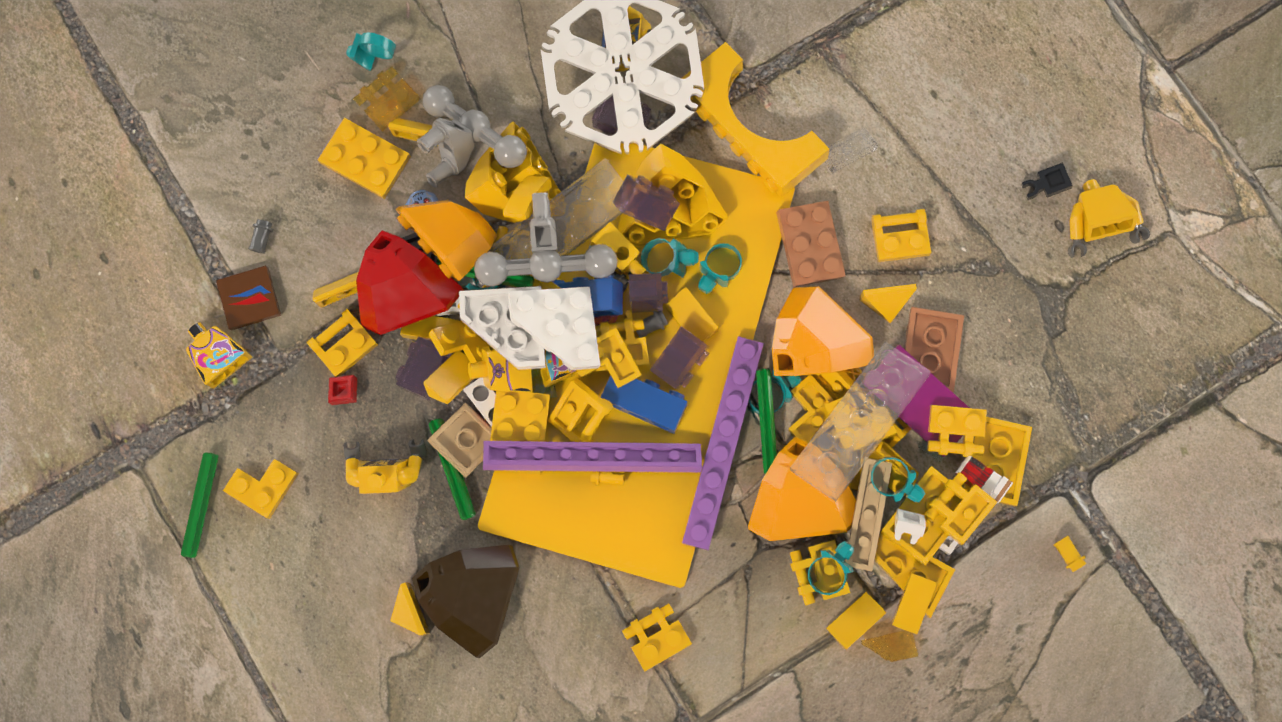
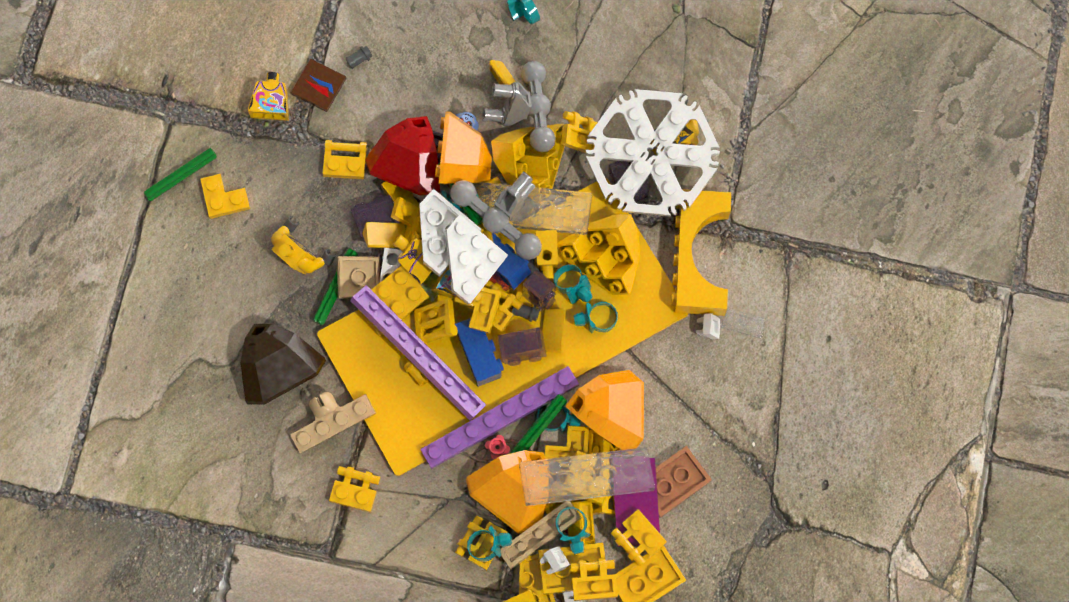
camera: 35 degrees right, 5 degrees down
yellow slope [313,272,358,308] -> none
yellow plate [318,118,411,199] -> none
red tile [328,375,357,405] -> none
clear yellow plate [353,66,421,132] -> none
yellow slope [390,582,430,636] -> none
yellow slope [503,176,552,221] -> none
brick [612,174,680,231] -> none
nougat plate [776,201,846,288] -> none
yellow slope [826,592,887,649] -> none
yellow slope [860,284,917,323] -> none
yellow plate [872,209,931,262] -> none
leg [955,456,1013,504] -> none
black plate [1021,162,1073,200] -> none
yellow torso [1068,179,1150,258] -> none
none -> tan plate [290,392,376,454]
none -> coral plate [485,435,510,459]
none -> yellow plate [561,111,598,153]
none -> white tile [696,313,720,340]

